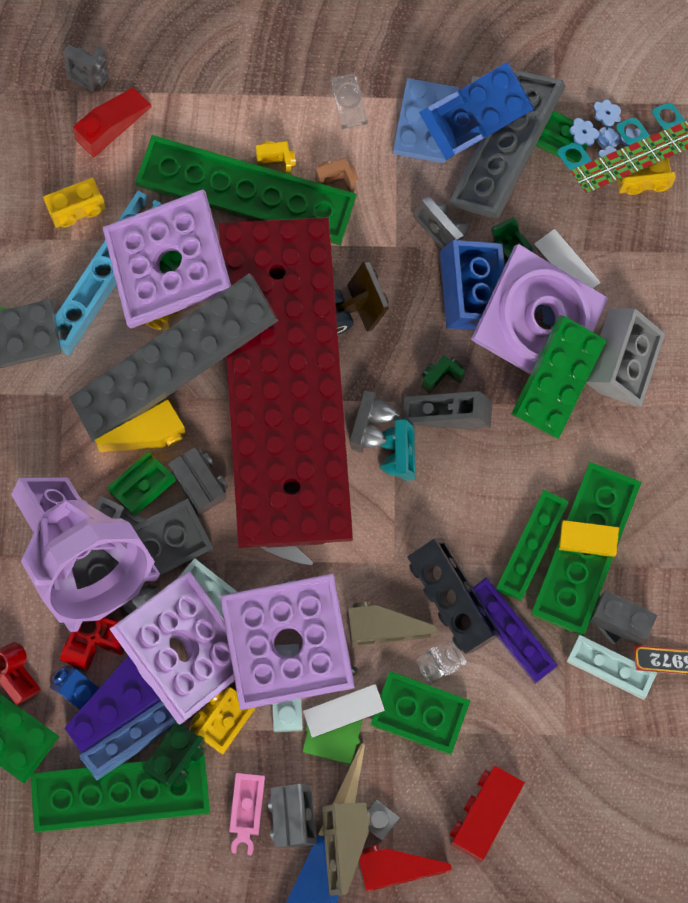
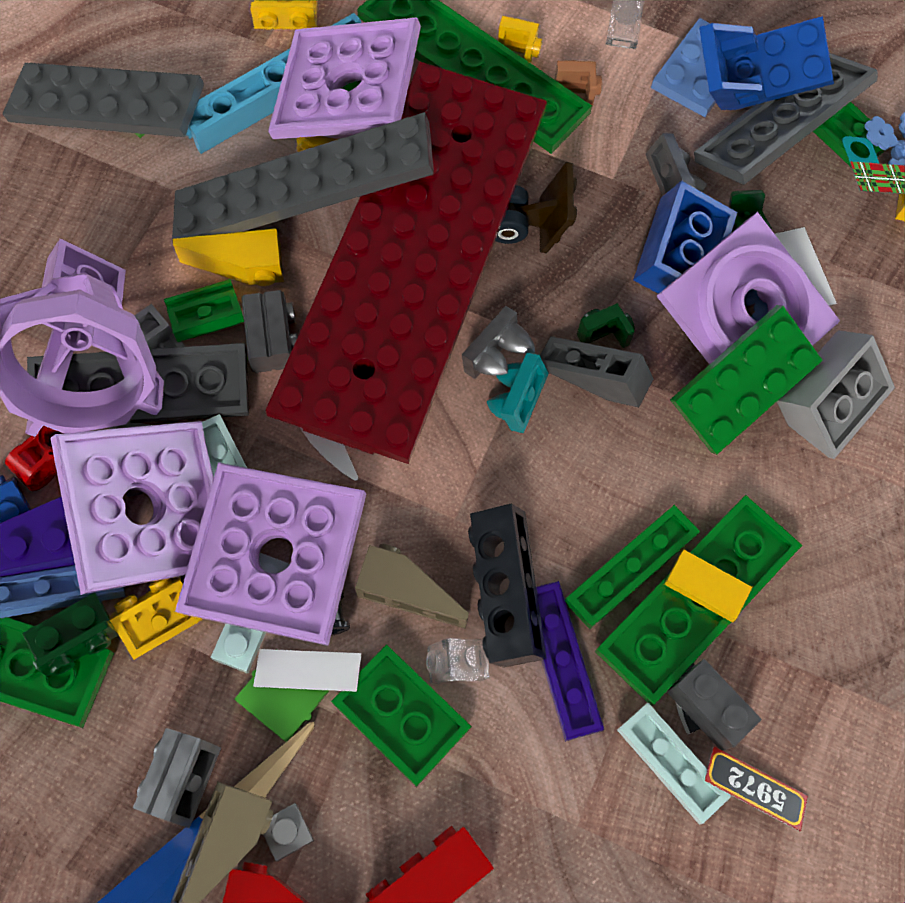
camera: 25 degrees right, 5 degrees down
bright pink plate [229,773,265,856] -> none

